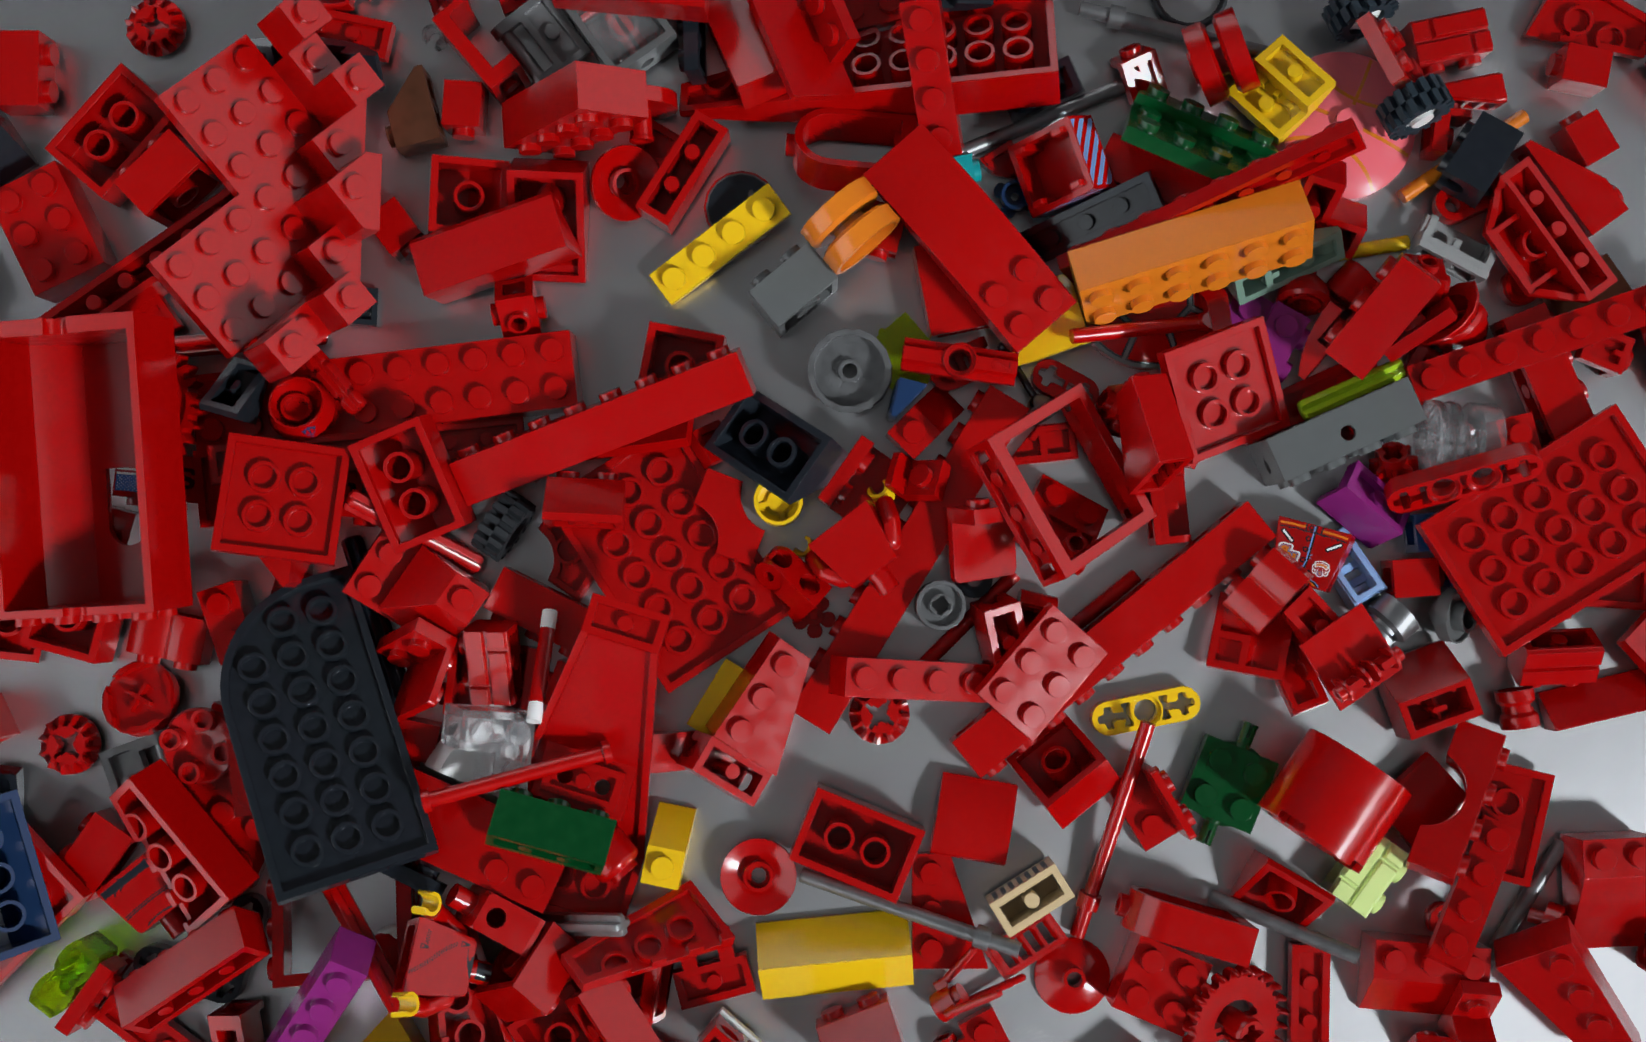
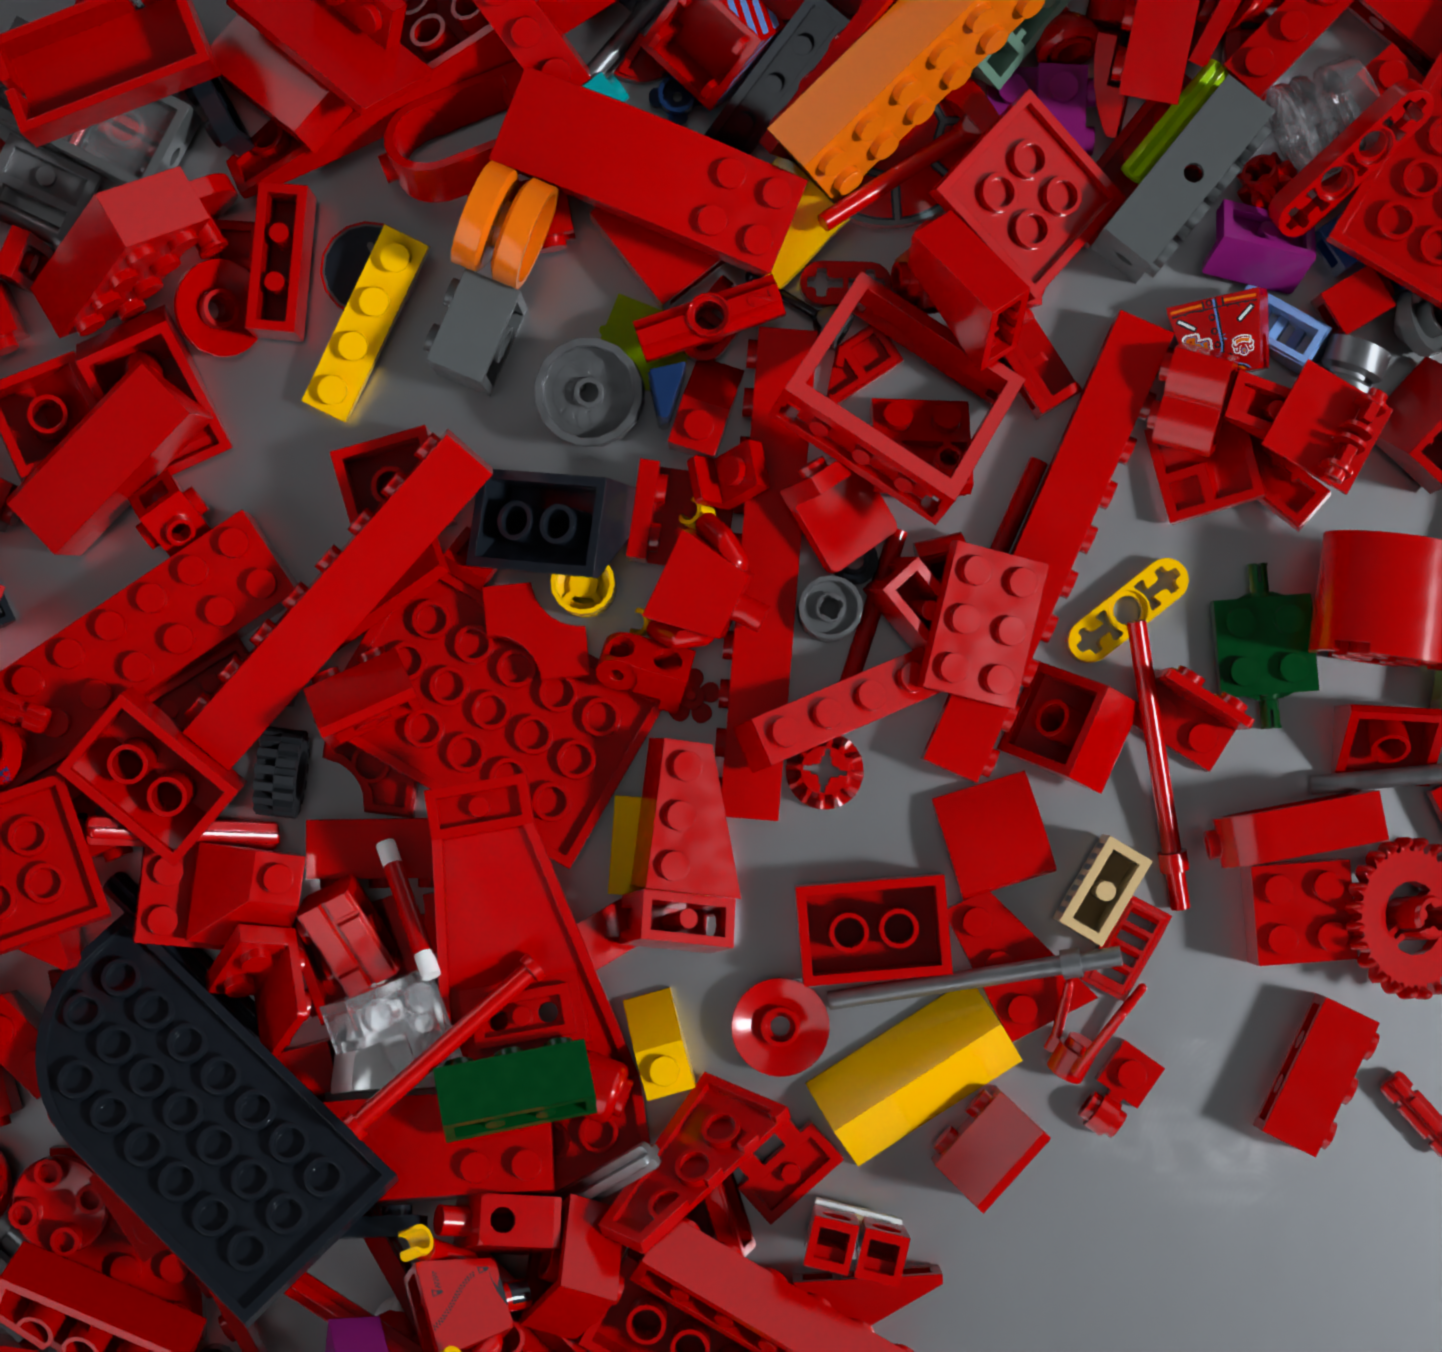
camera: 20 degrees left, 0 degrees up
red dish [1034,937,1110,1014] -> none

